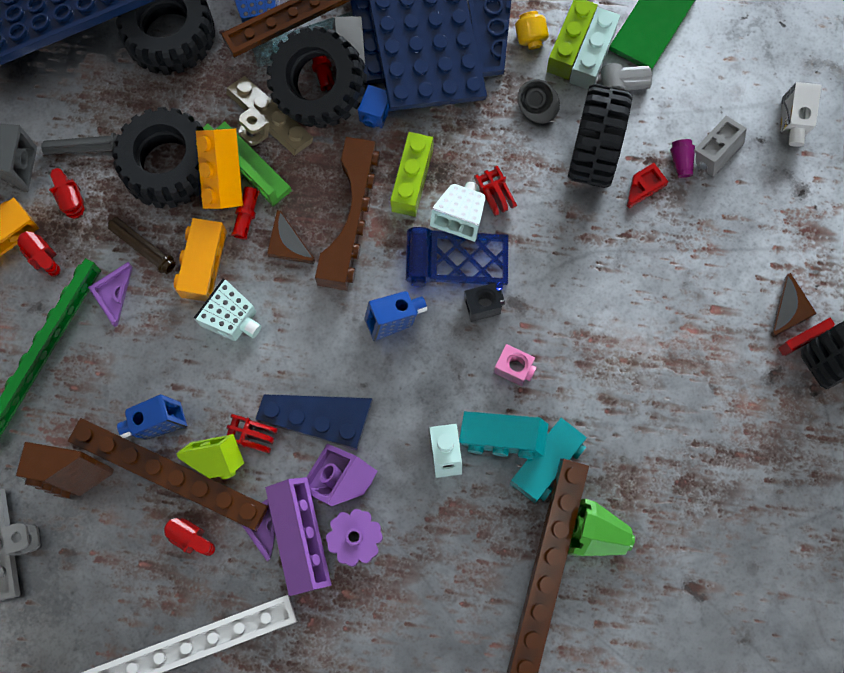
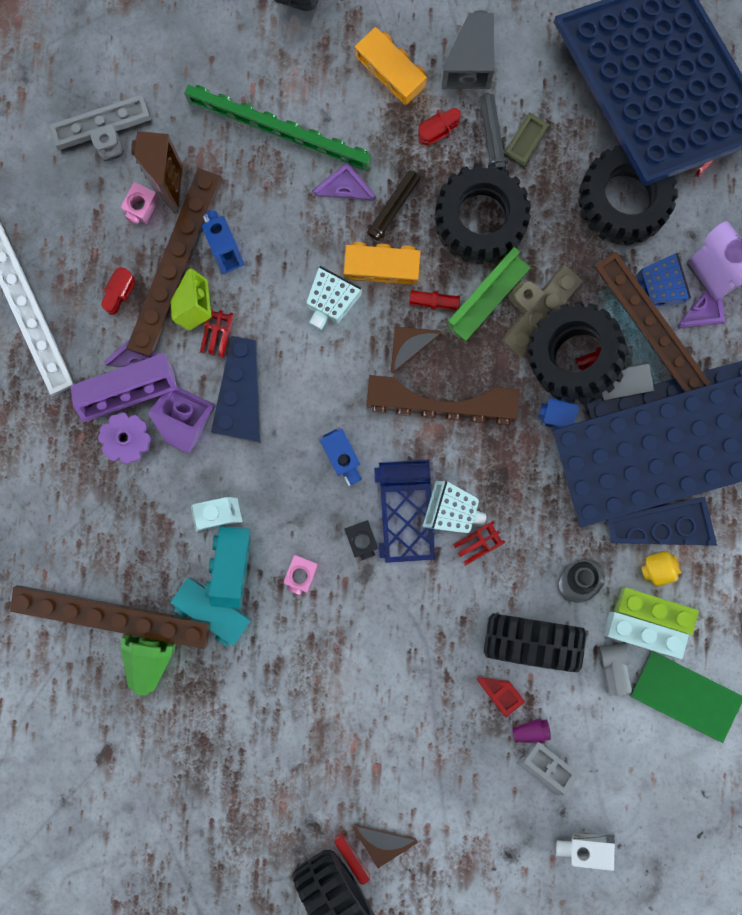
camera: 85 degrees right, 10 degrees up
red arm [17,231,61,277] -> none
light orange brick [196,128,243,209] -> none
lime brick [390,132,433,217] -> none
none -> bright pink brick [120,182,160,225]
none -> olive tile [504,112,550,168]

